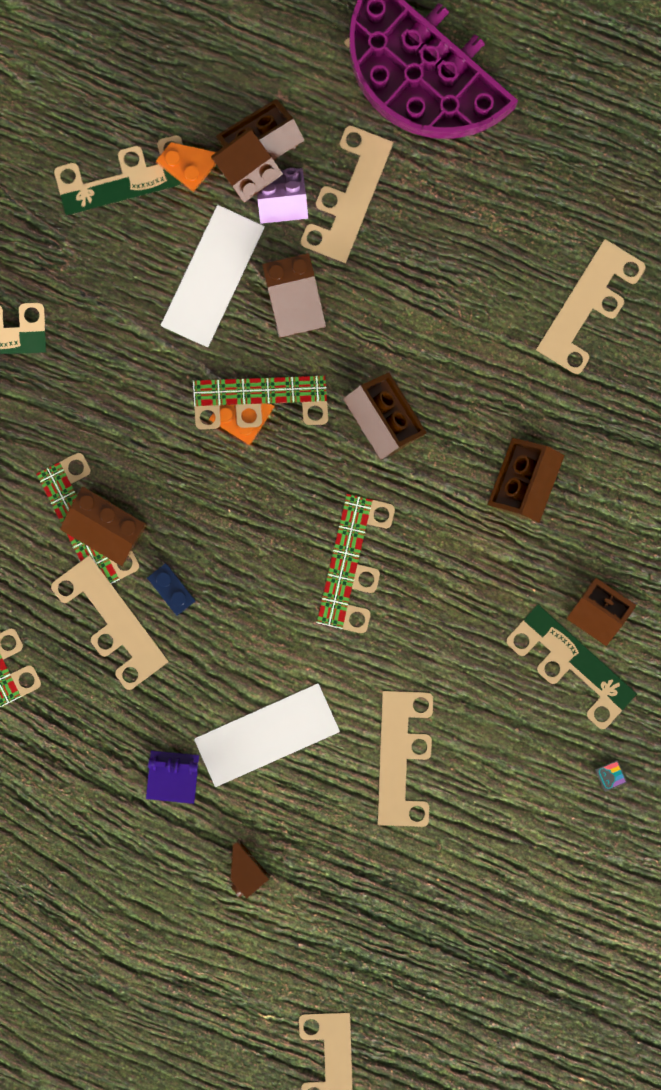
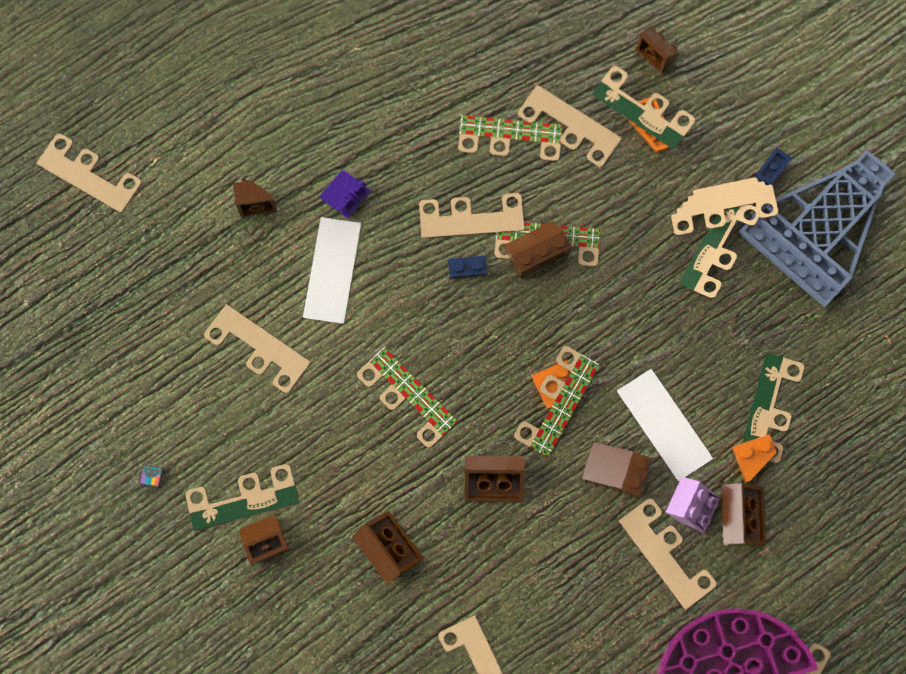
camera: 120 degrees right, 10 degrees down
reddish brown slope [211,128,283,203] -> none

